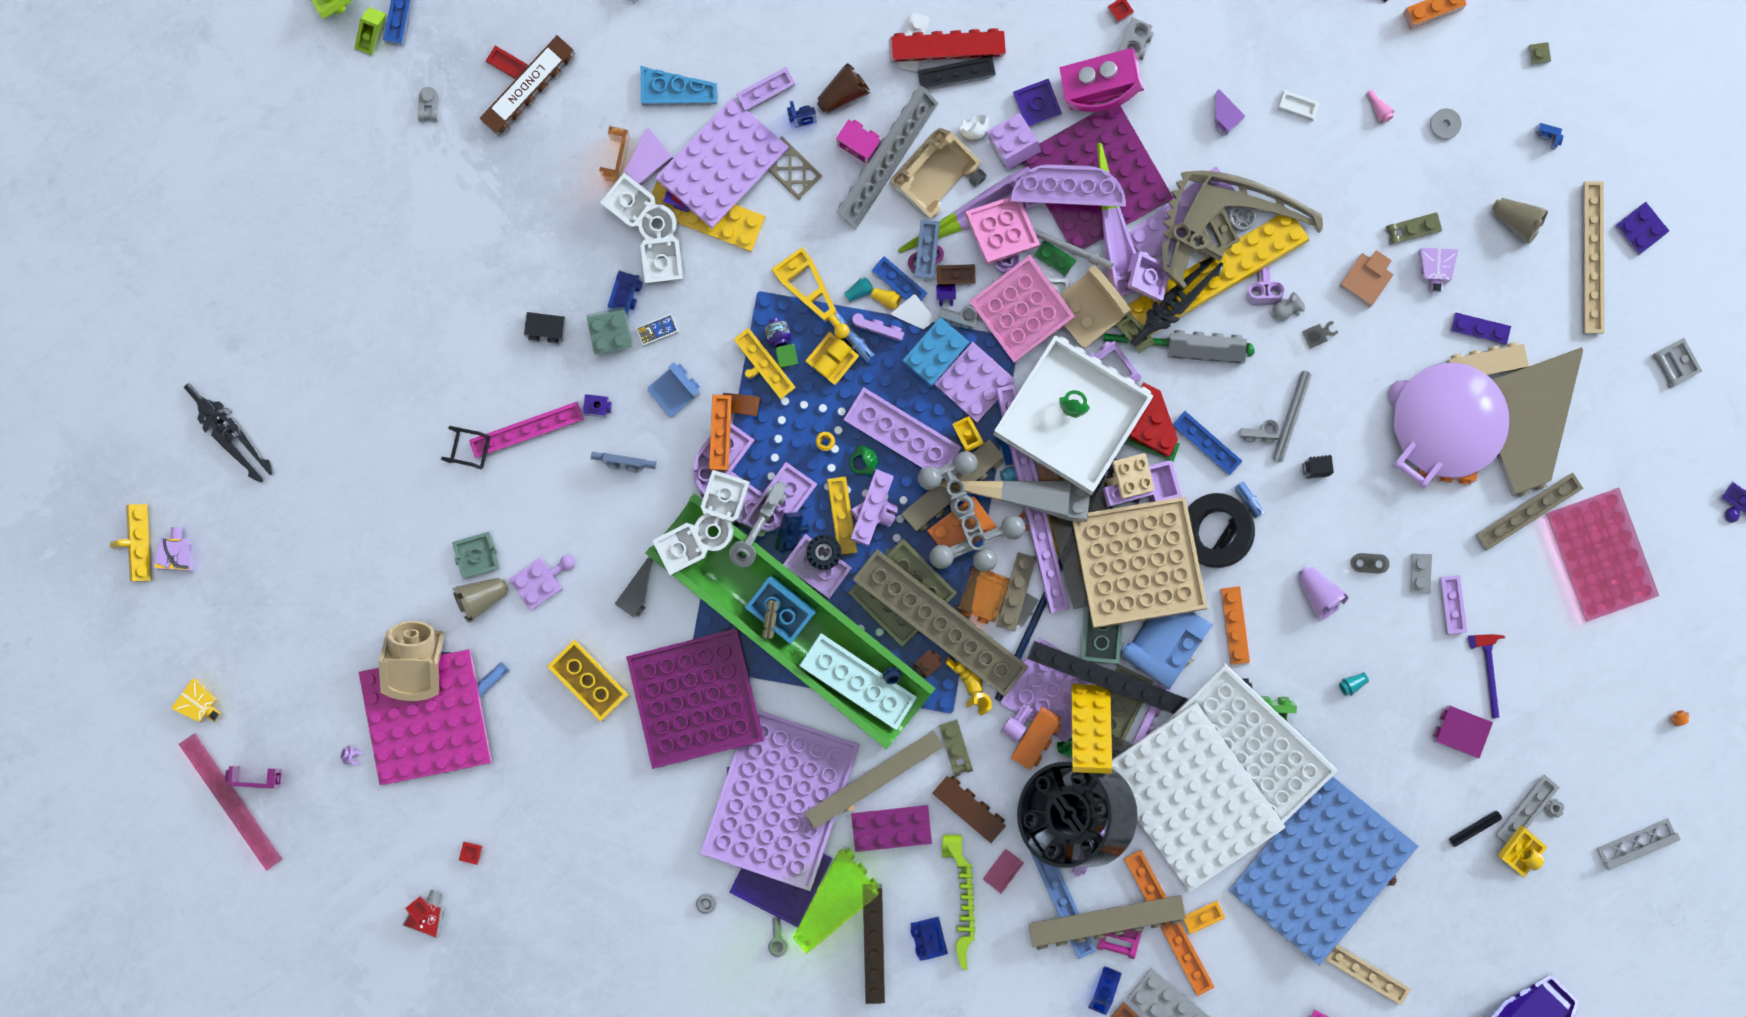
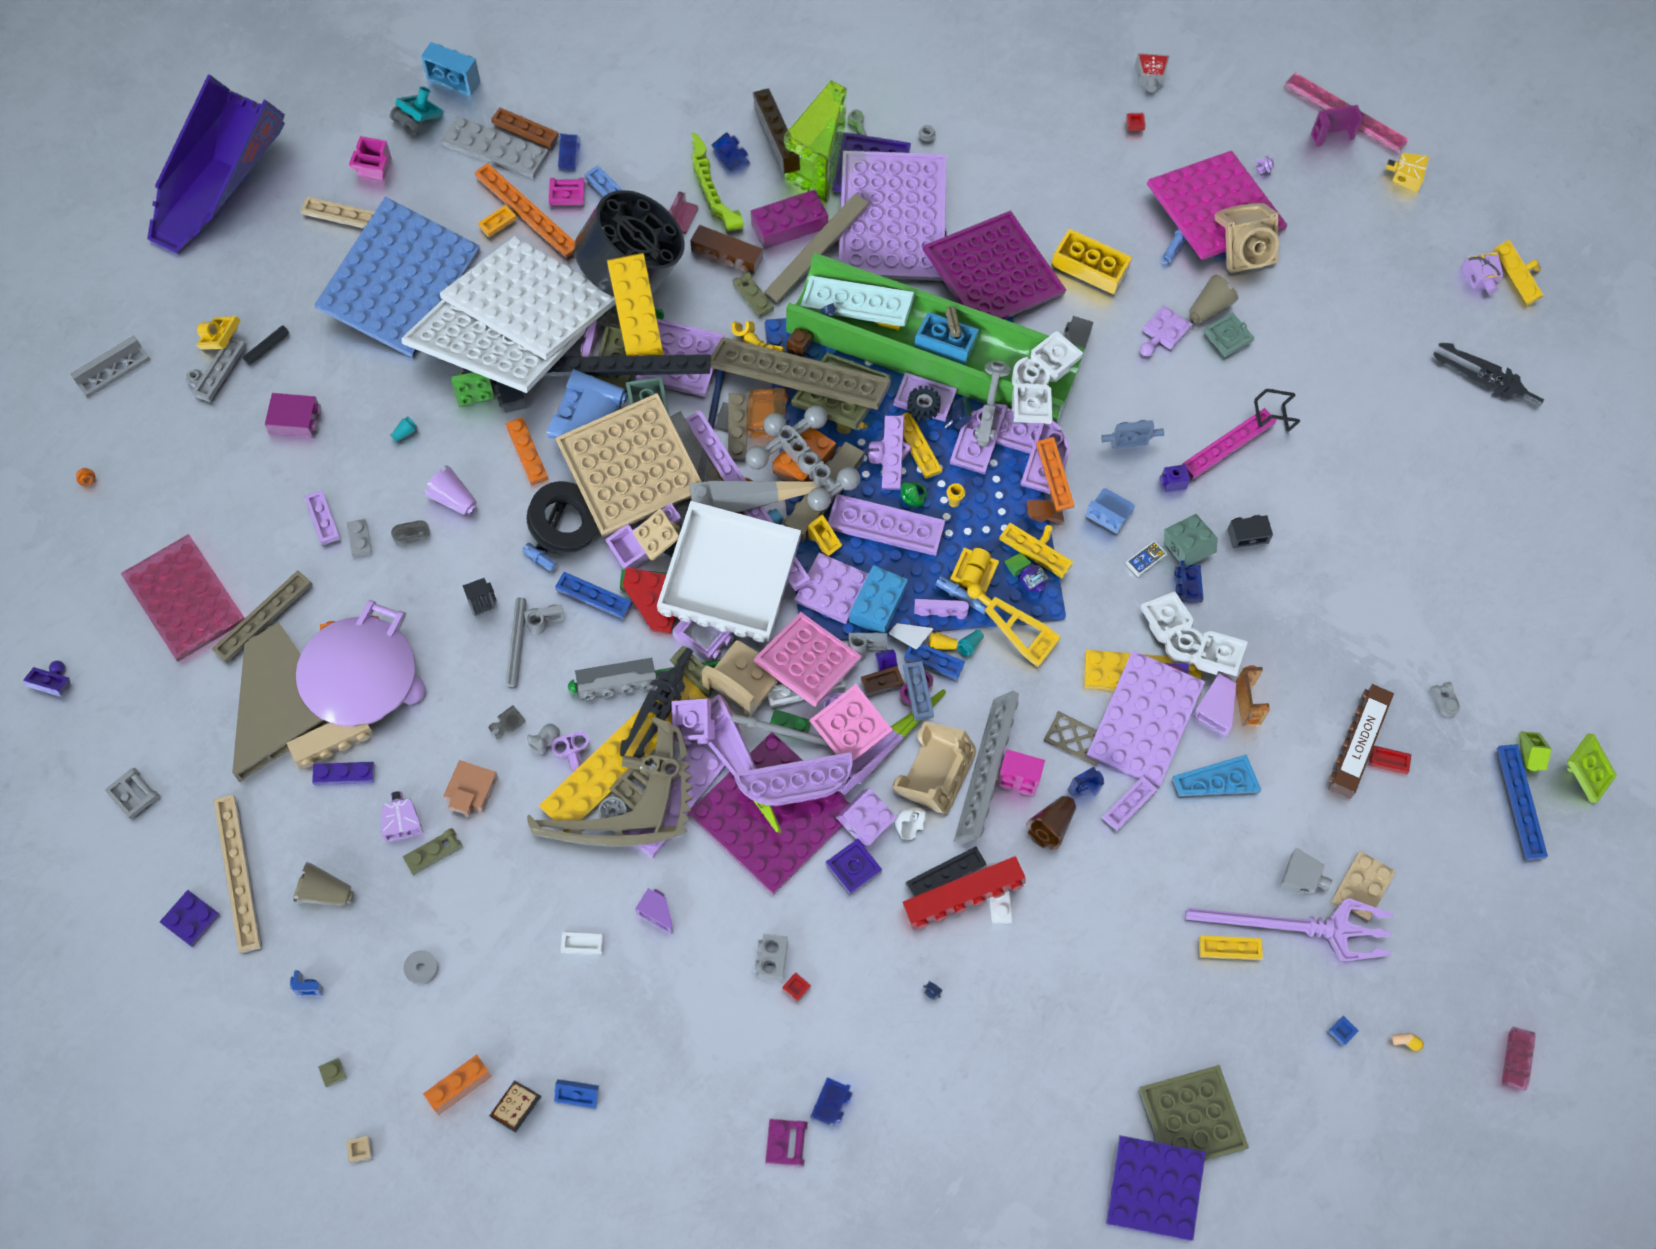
camera: 160 degrees right, 20 degrees down
red plate [405,896,433,923] -> none
dark grey axle [969,169,987,187] -> none
lavender beam [1000,704,1033,743] -> none
orange brick [1011,706,1062,770] -> none
dark tan brick [1028,895,1186,950] -> none
dark pink piece [1059,47,1144,112] -> none
green piece [1059,390,1090,418] -> none
bright pink cone [1366,89,1395,123] -> none
dark purple piece [1468,634,1505,718] -> none

